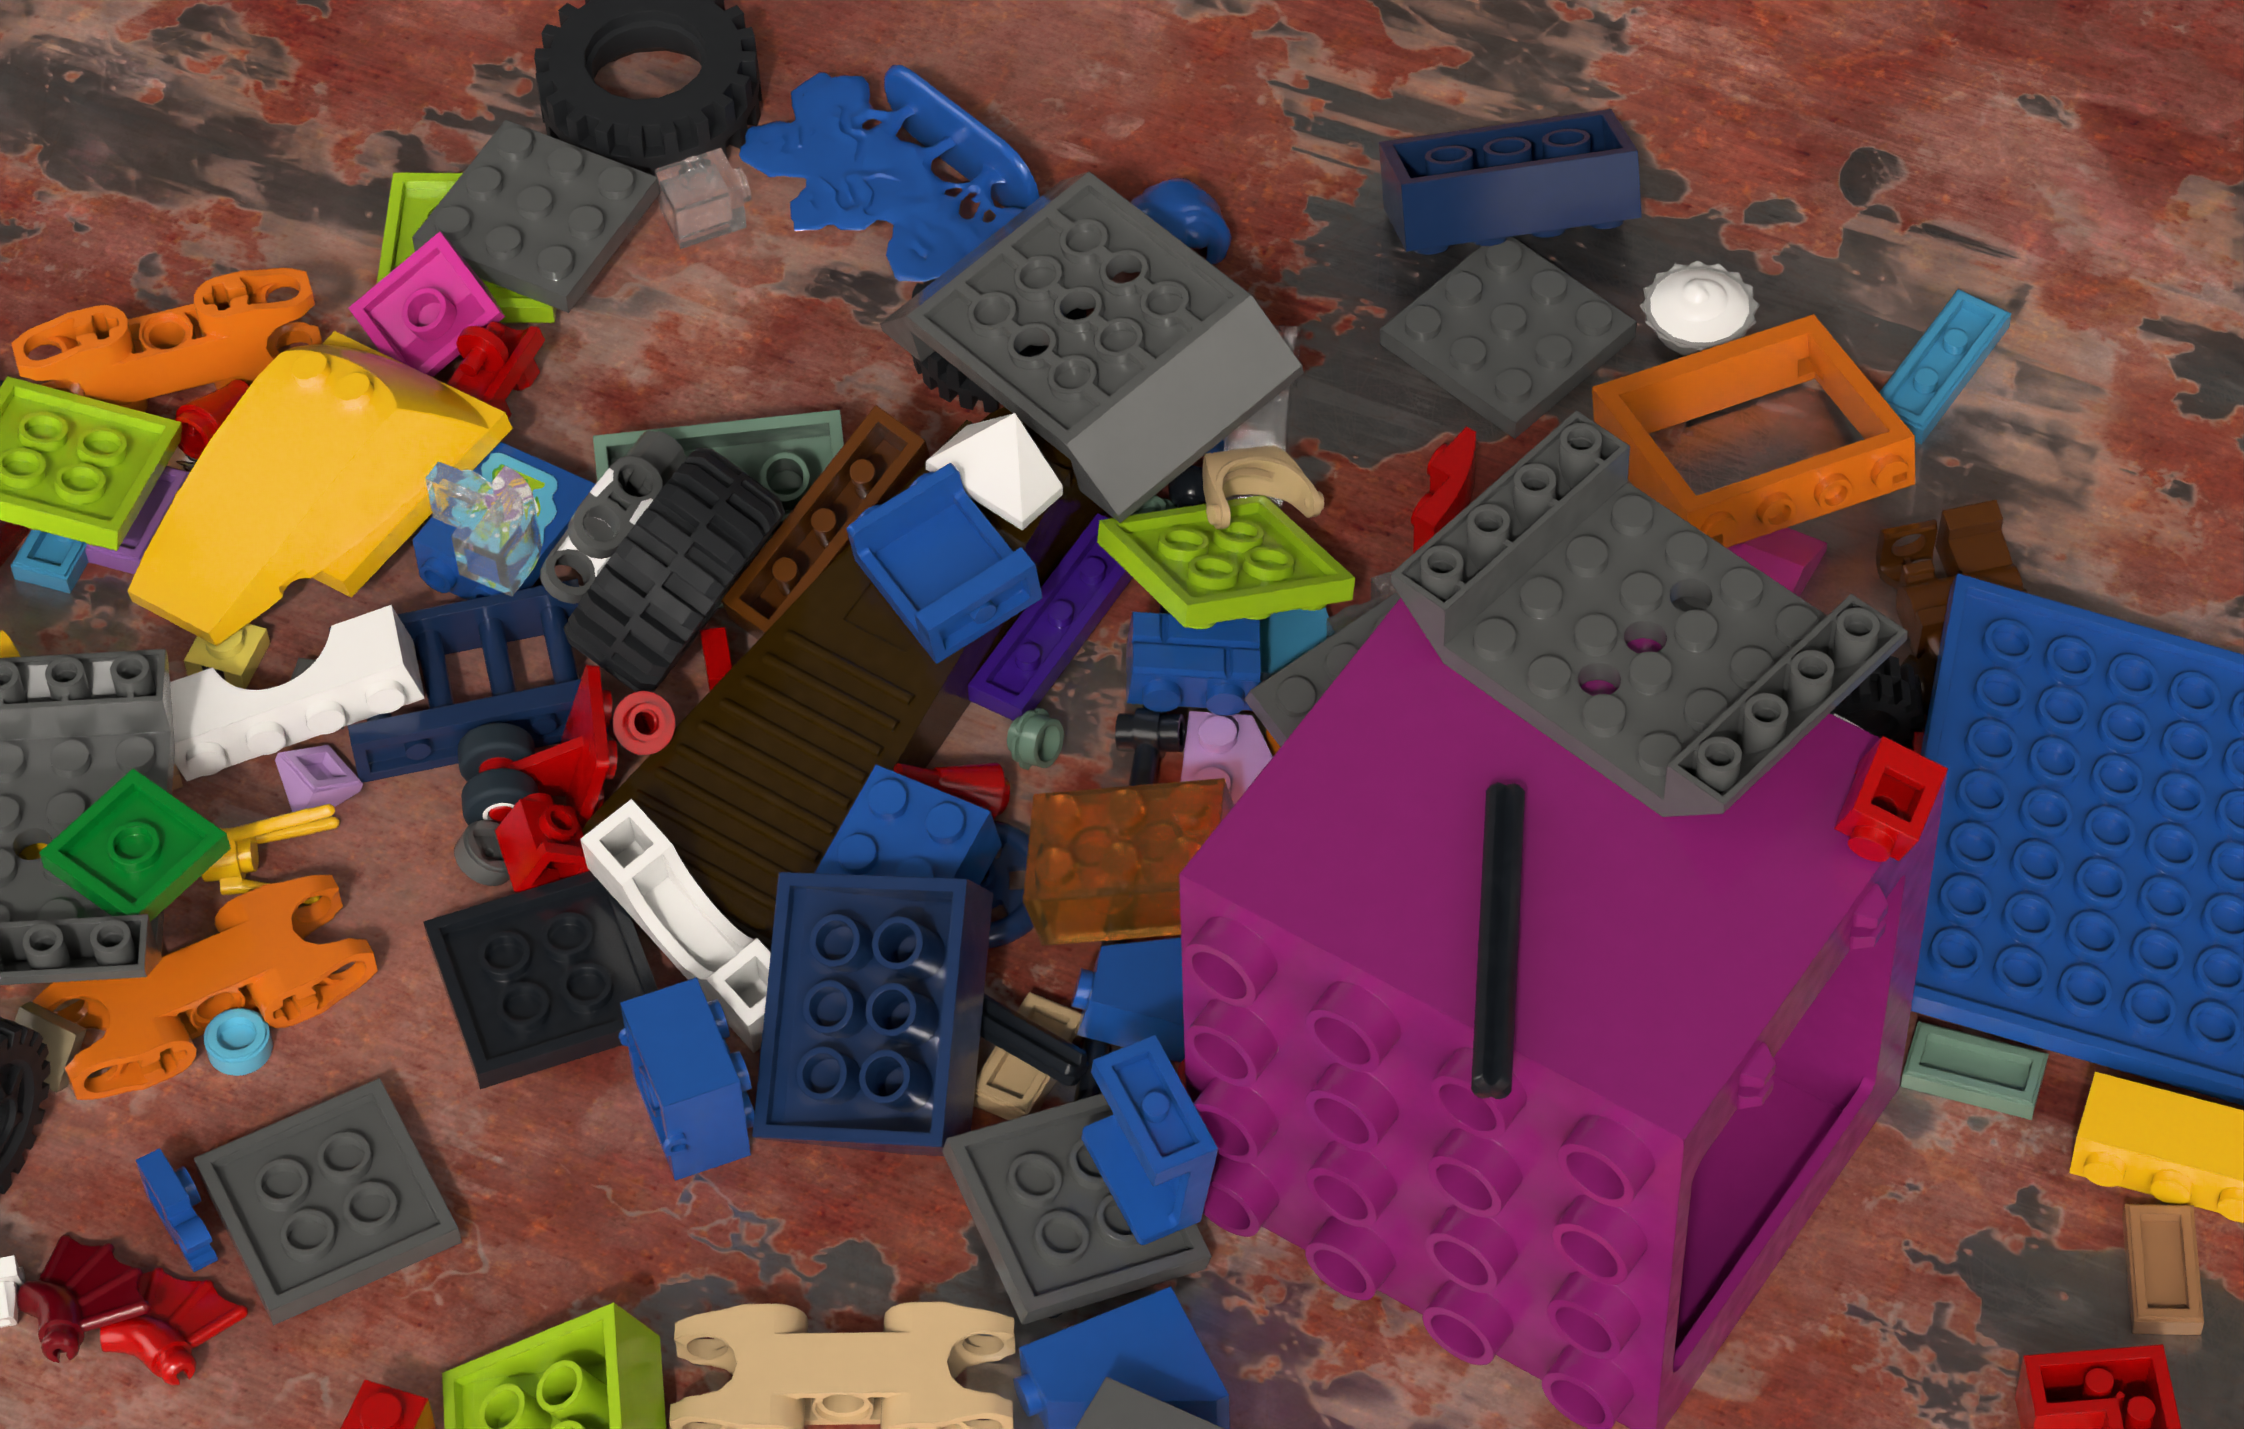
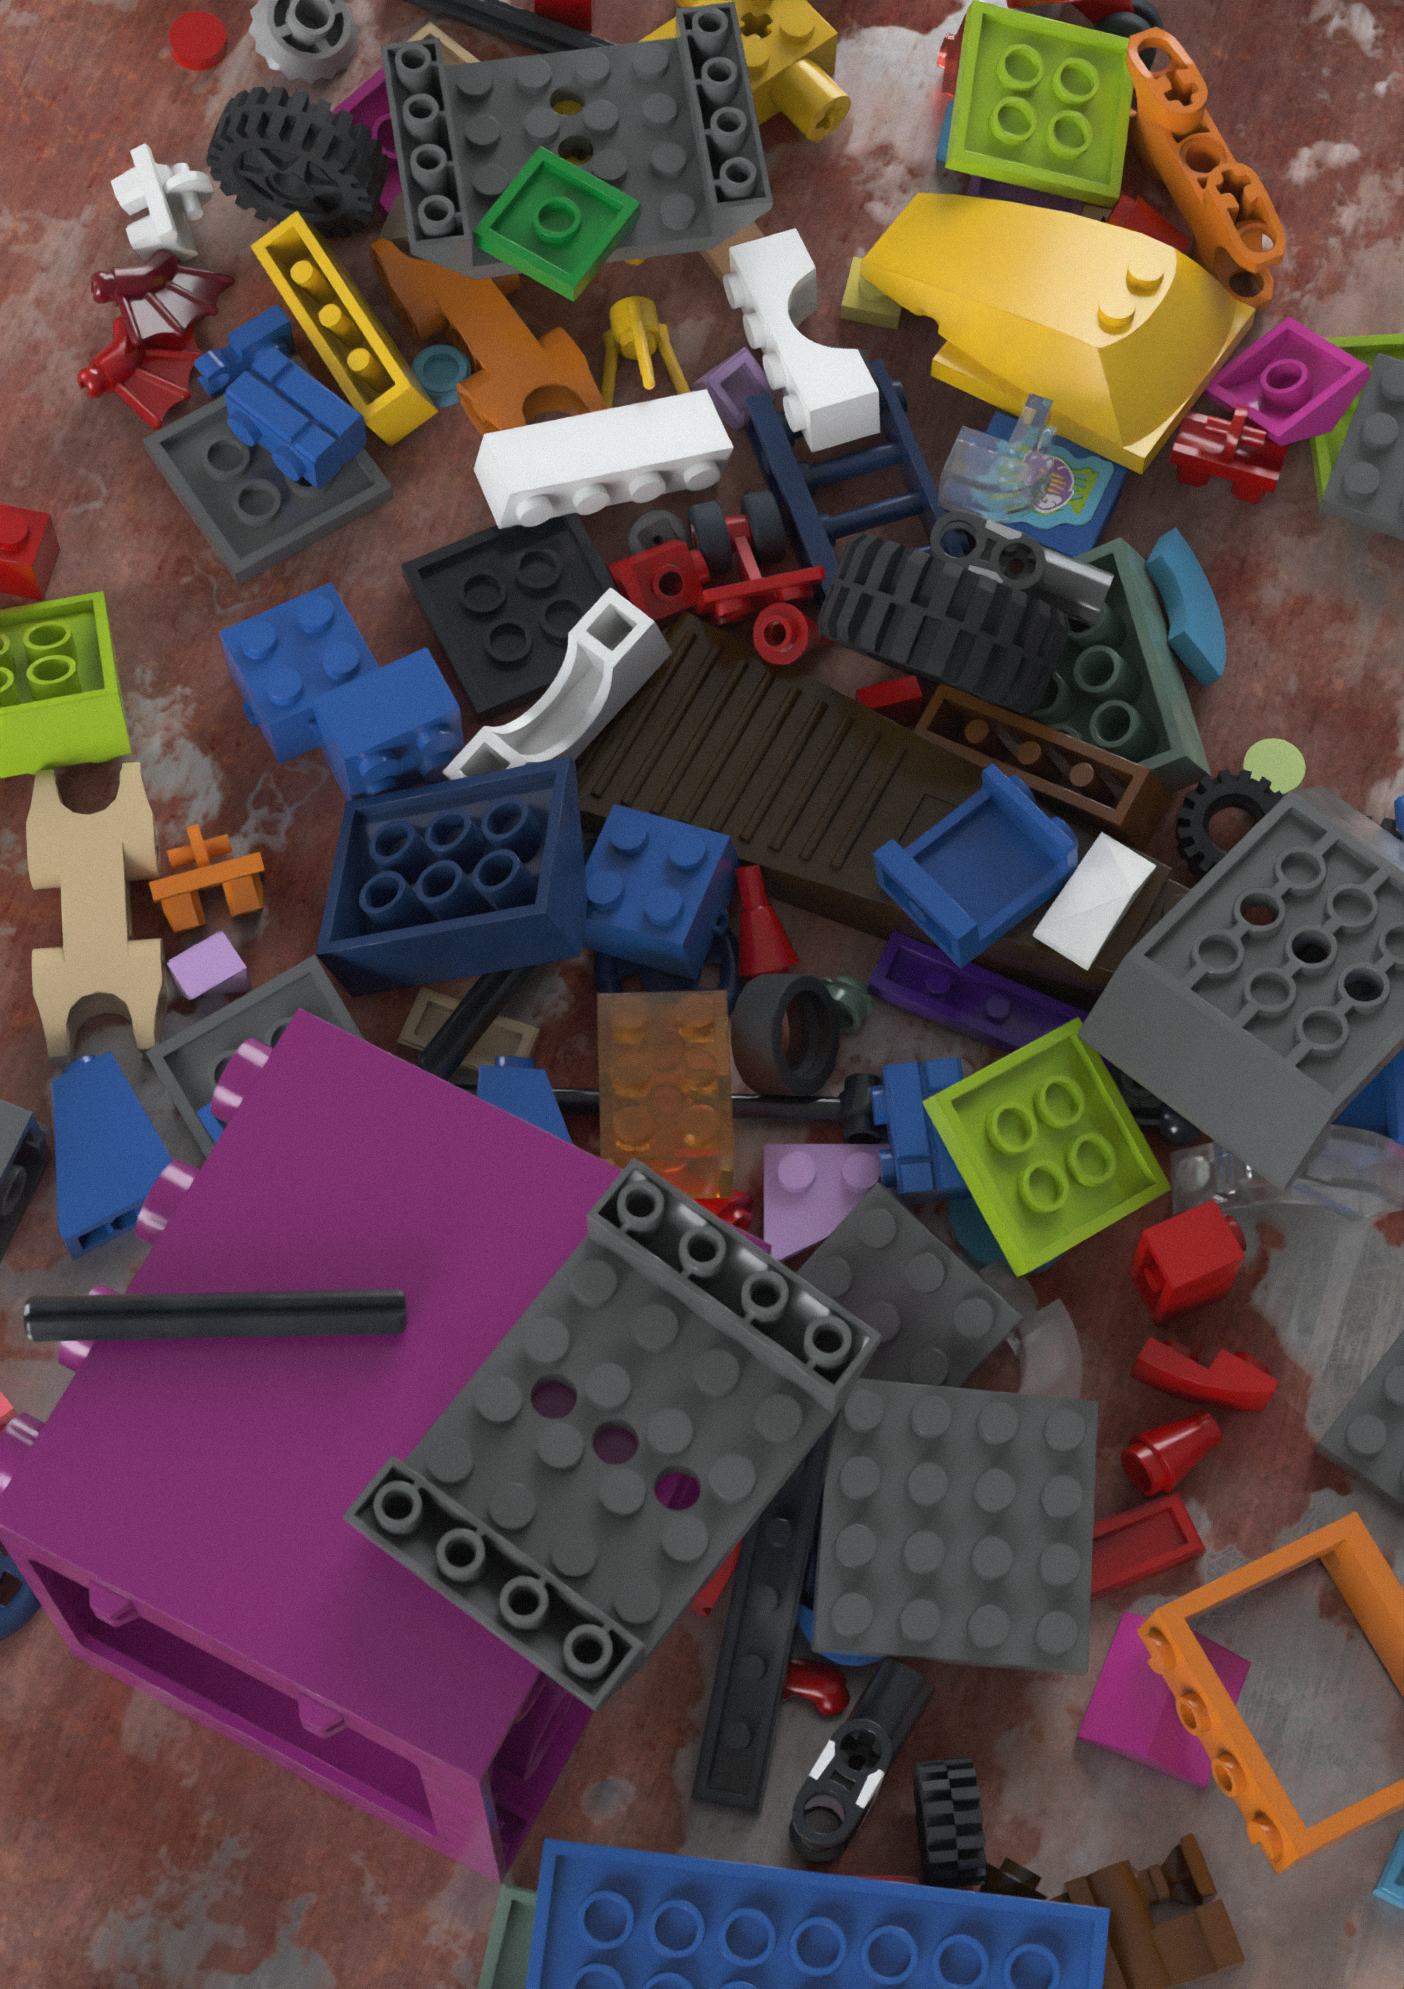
camera: 80 degrees right, 15 degrees up
tan helmet [1202,445,1324,529] -> none
red brick [1834,736,1948,862] -> none
none -> orange hips [149,823,265,934]
none -> lavender slope [167,931,252,1000]
none -> blue brick [219,582,380,764]
none -> blue brick [224,346,367,489]
none -> yellow brick [250,210,439,447]
none -> white brick [473,389,733,529]
none -> black tyre [730,974,839,1096]
none -> red brick [1128,1199,1247,1328]
none -> dark azure tile [1145,527,1226,687]
none -> black tyre [1175,769,1284,876]
none -> yellowish green tile [1241,738,1306,796]

